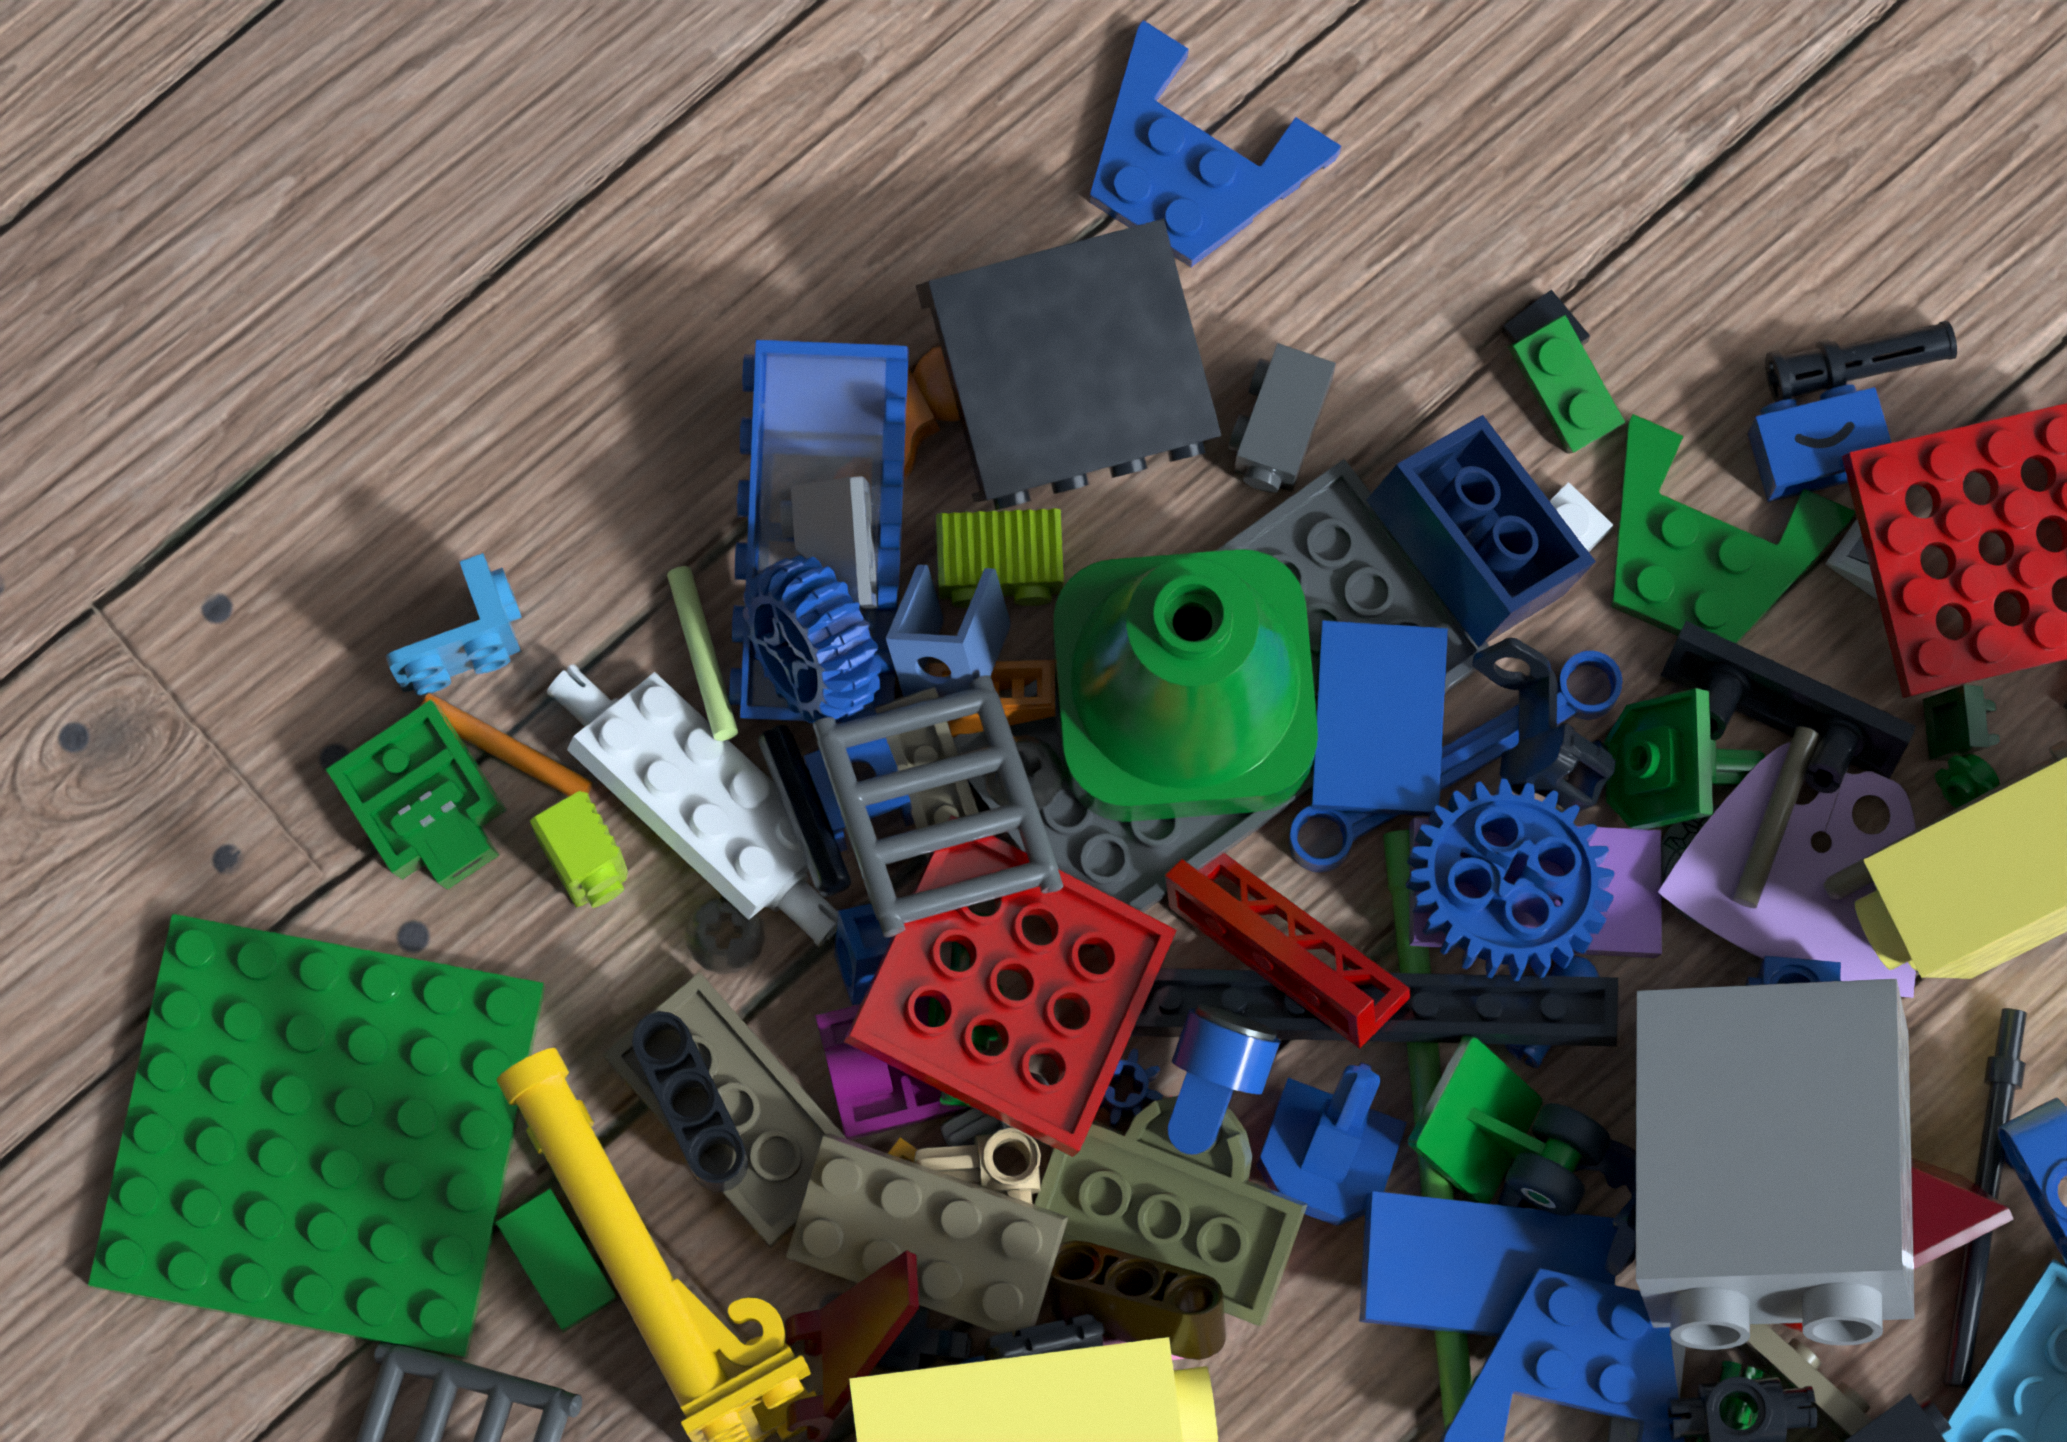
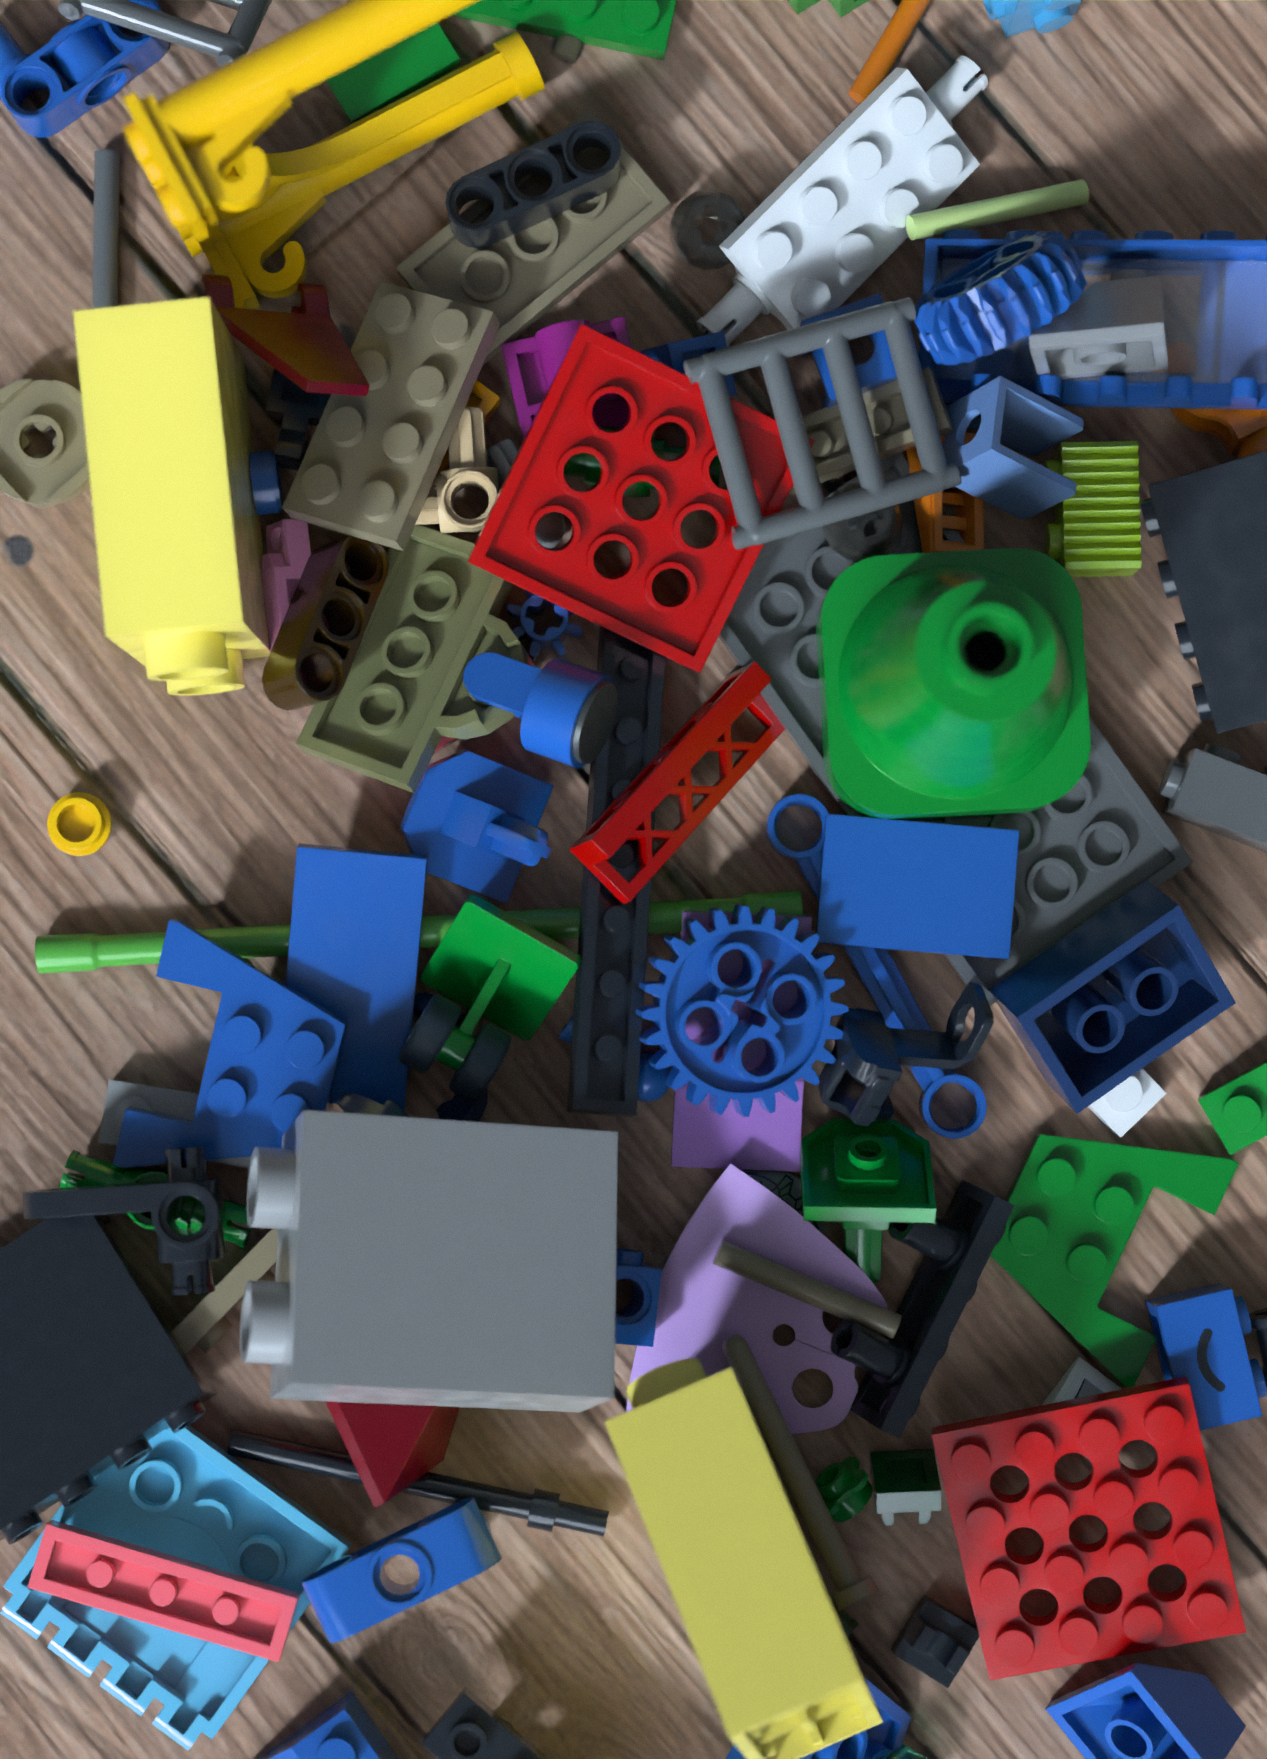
camera: 85 degrees right, 10 degrees up
lime brick [530,791,628,908] -> none
black axle [758,725,851,897] -> none
black axle [984,1314,1105,1361] -> none

